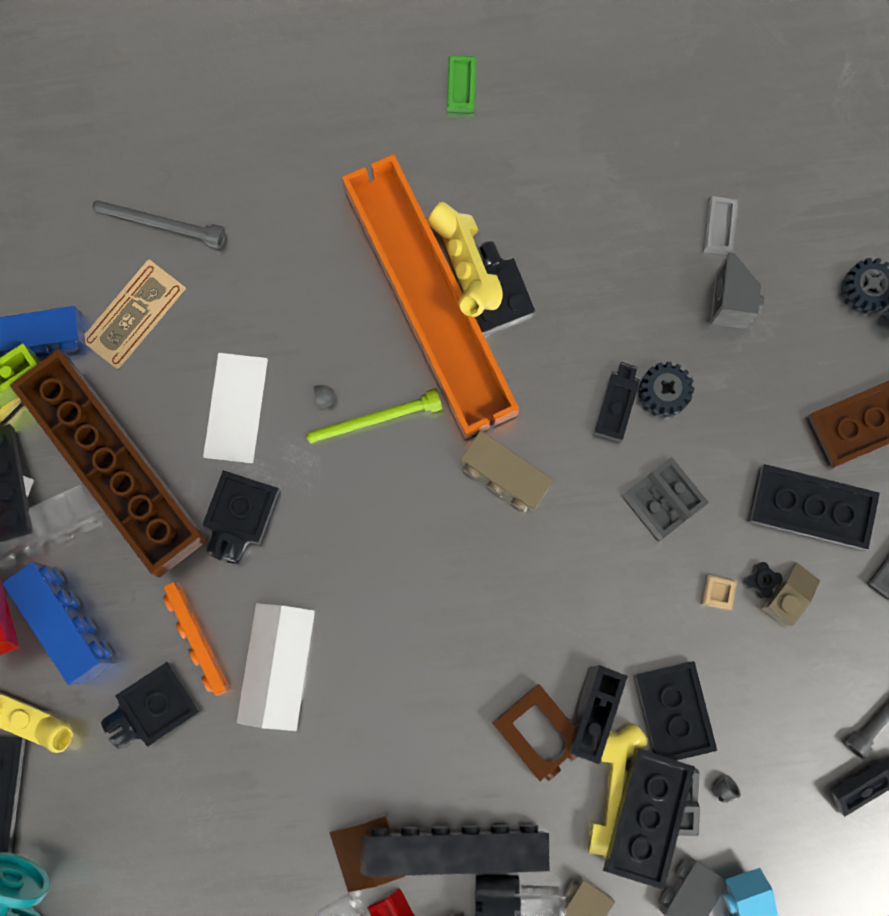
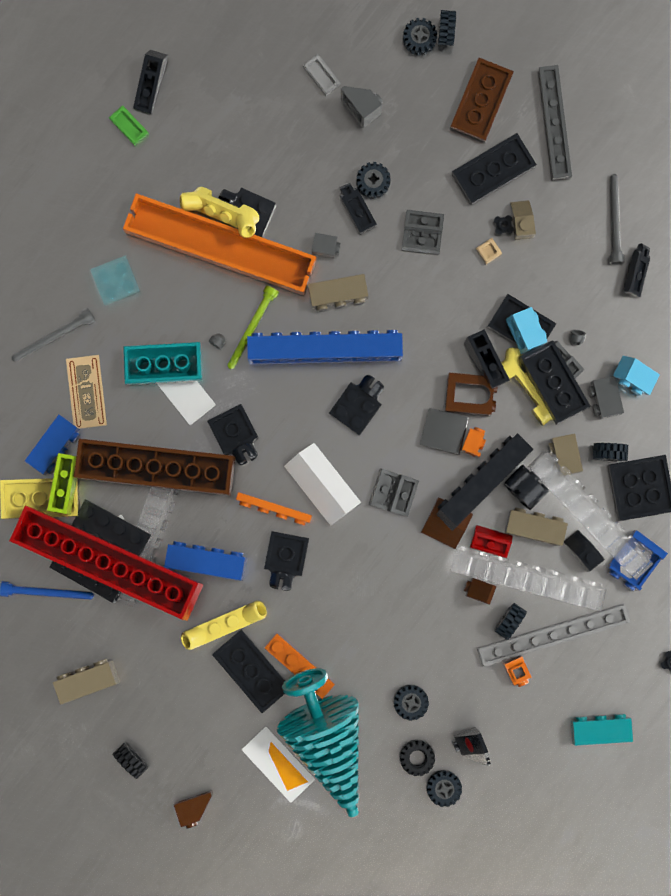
camera: 45 degrees left, 5 degrees up
none -> clear light blue plate [90,256,140,306]
none -> teal brick [123,342,203,385]
none -> black slope [133,50,168,114]
none -> blue brick [247,330,403,364]
none -> orange plate [265,634,335,699]
none -> dark grey brick [312,233,341,259]
none -> black plate [329,375,384,435]
none -> dark grey slope [369,468,419,517]
none -> dark grey slope [420,408,469,455]
none -> orange brick [461,427,486,458]
none -> medium azure brick [506,307,548,354]

